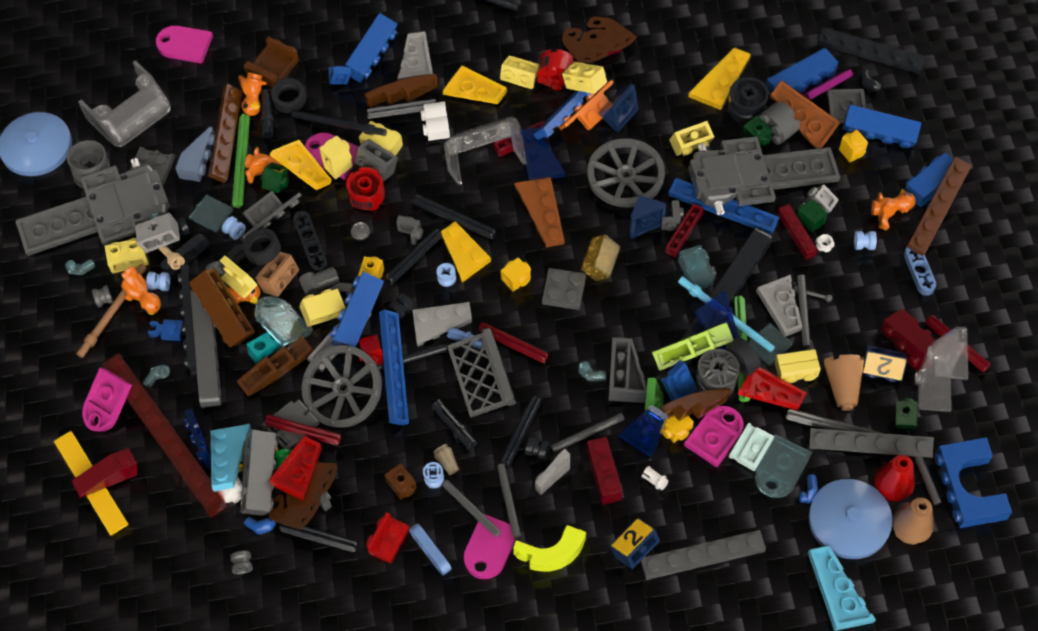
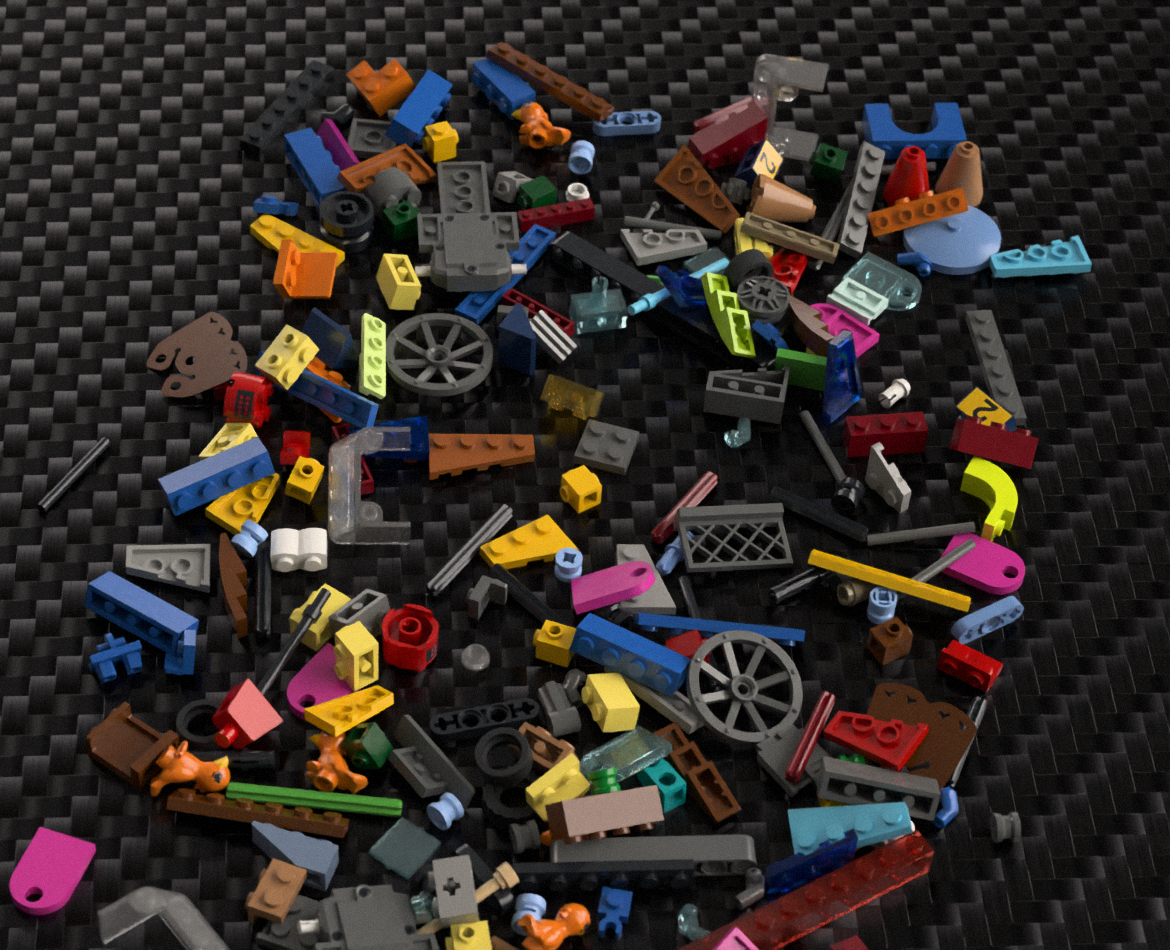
camera: 90 degrees left, 15 degrees down
none -> blue hips [89,633,142,683]
none -> blue brick [158,436,275,516]
none -> torso [212,678,283,750]
none -> light blue wheel [230,519,268,558]
none -> medium nougat bracket [245,858,307,924]
none -> blue plate [253,195,299,216]
none -> orange bracket [273,240,338,299]
none -> red bracket [280,430,311,465]
none -> yellow brick [285,456,325,504]
none -> orange brick [346,59,416,117]
none -> yellowish green bracket [359,313,386,399]
none -> light grey tile [529,309,577,364]
none -> dark pink tile [571,561,655,614]
none -> green wheel [587,767,621,796]
none -> dark orange wing [654,144,740,234]
none -> dark grey gear [721,178,751,206]
none -> dark grey arm [733,868,765,910]
none -> dark tan tile [740,212,840,264]
none -> yellow tile [808,549,971,612]
none -> orange bracket [868,188,968,237]
none -> dark red brick [949,415,1039,469]

